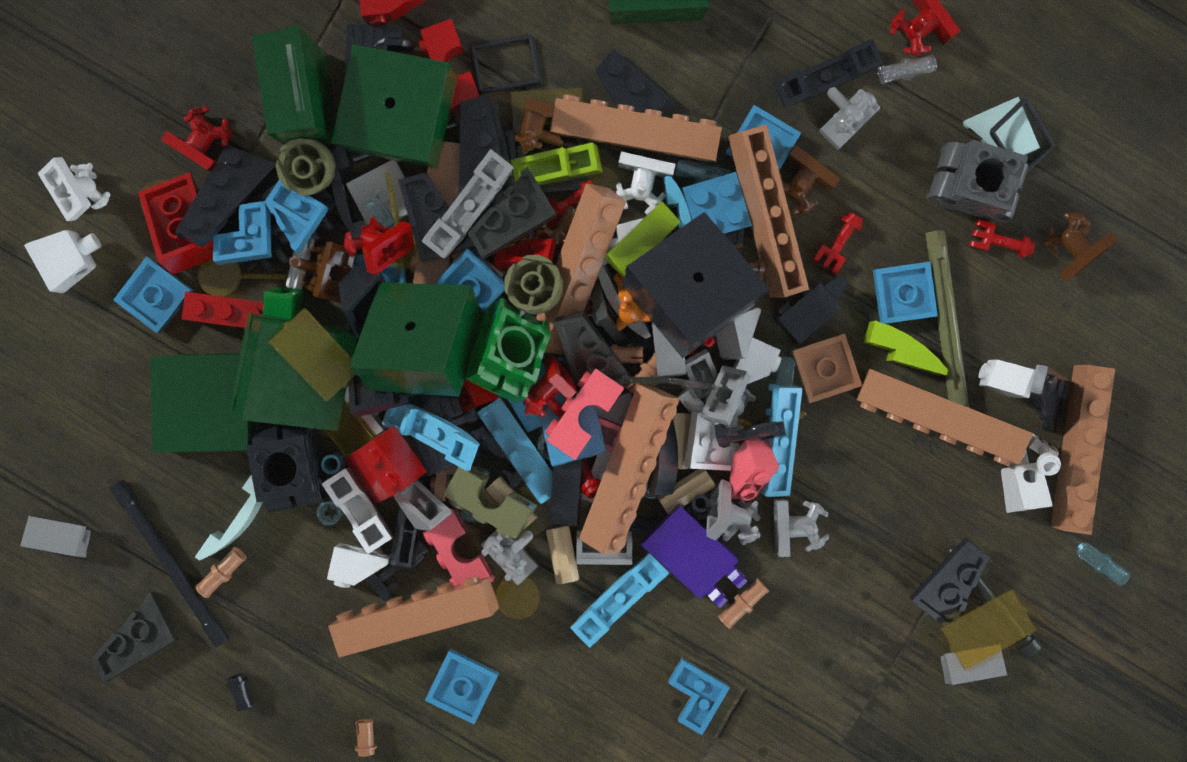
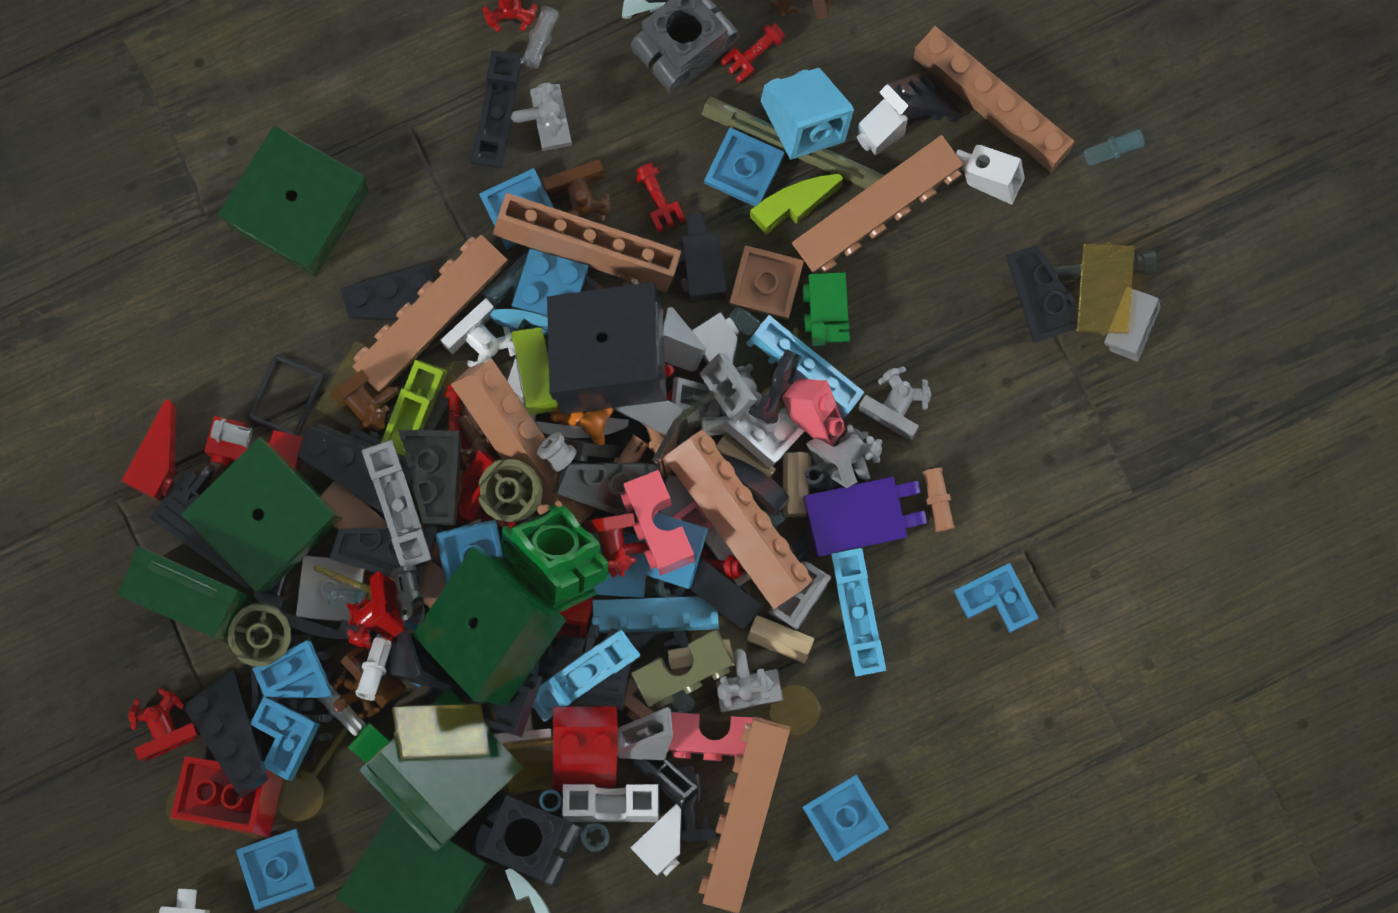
camera: 55 degrees left, 10 degrees down
white piece [38,157,110,221] -> none
red arch [182,292,264,328] -> none
white hinge [1028,433,1061,475] -> none
none -> light grey pin [211,419,252,447]
none -> white axle [356,637,392,701]
none -> pearl dark grey piece [390,565,425,625]
none -> light grey wheel [537,432,577,472]
none -> medium azure slope [761,68,854,160]
none -> green hinge [803,272,850,346]

